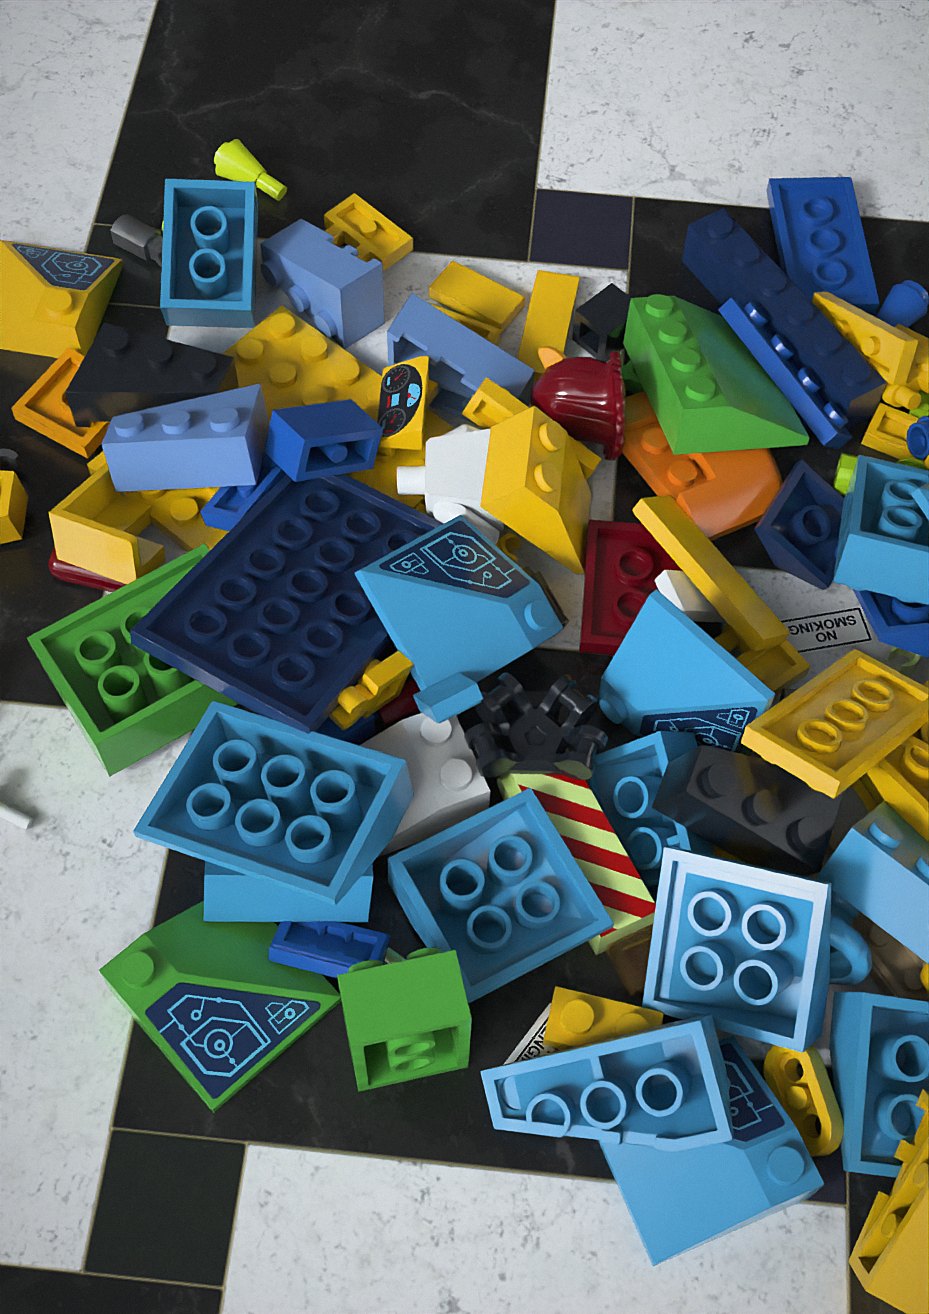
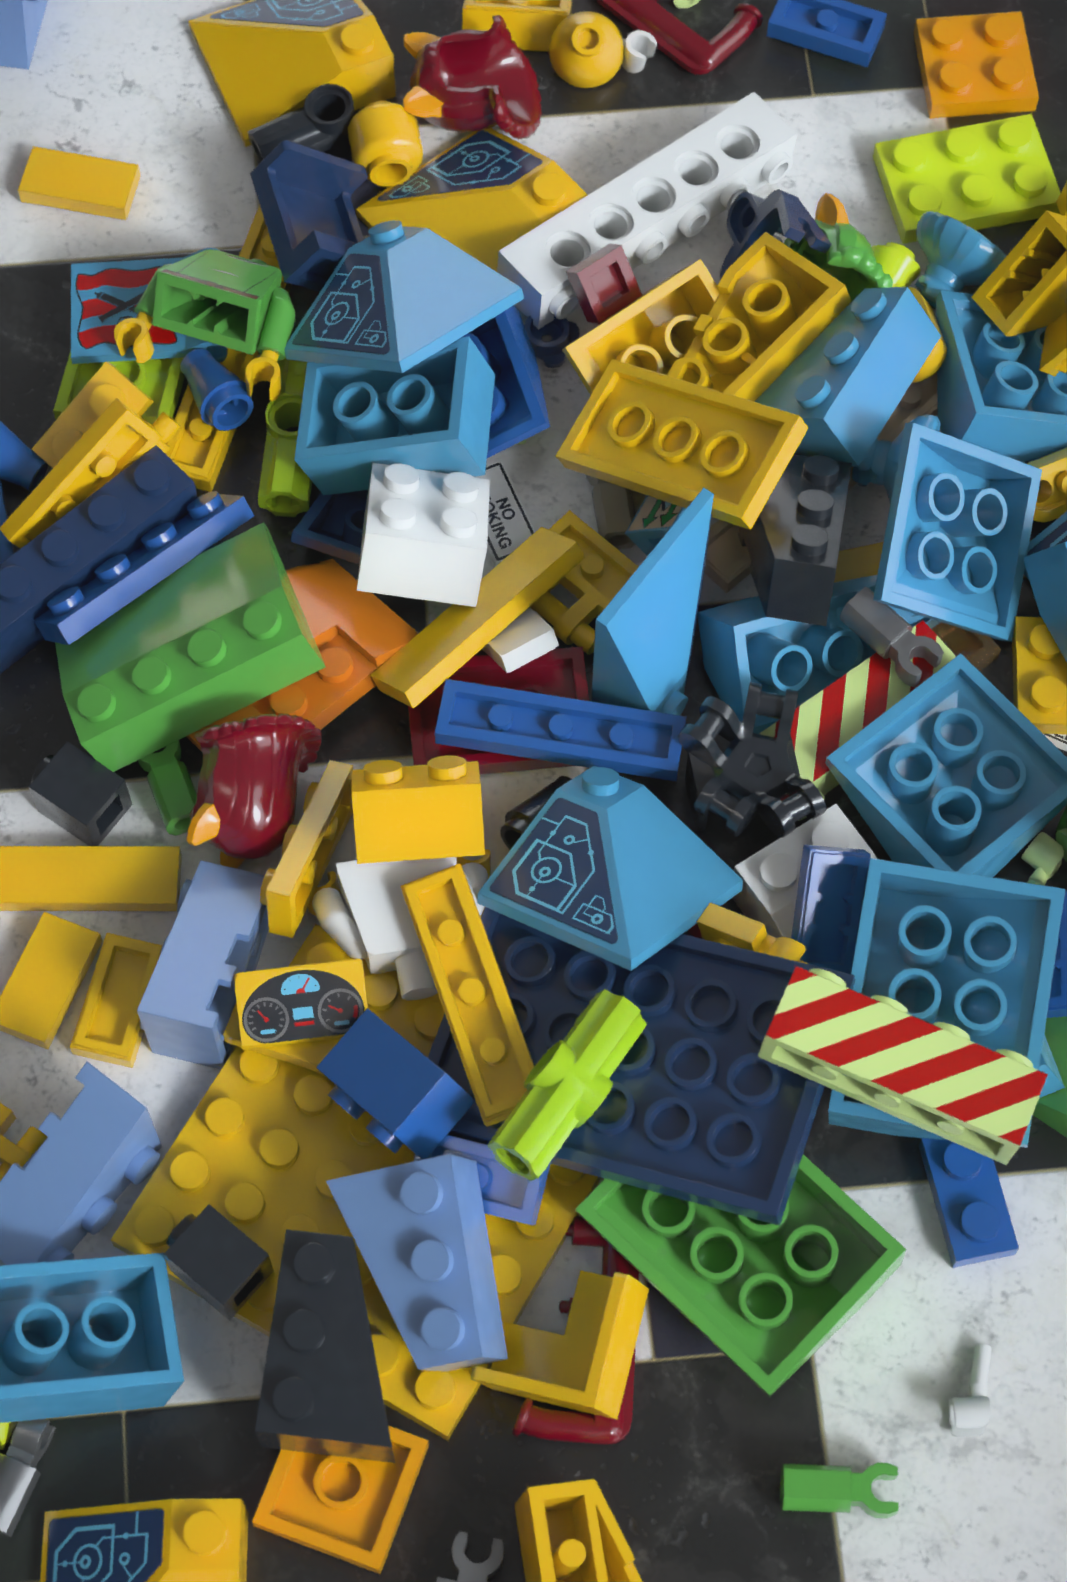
camera: 100 degrees left, 5 degrees up
dark azure tile [413,672,483,724] -> none
none -> black brick [164,1204,274,1321]
none -> white brick [357,463,490,607]
none -> yellow tile [400,863,534,1127]
none -> blue plate [435,679,687,781]
none -> lime piece [487,989,647,1181]
none -> yellowish green brick [758,966,1048,1165]
none -> blue plate [791,845,871,974]
none -> flat silver bar [840,587,944,687]
none -> blue plate [919,1138,1019,1268]

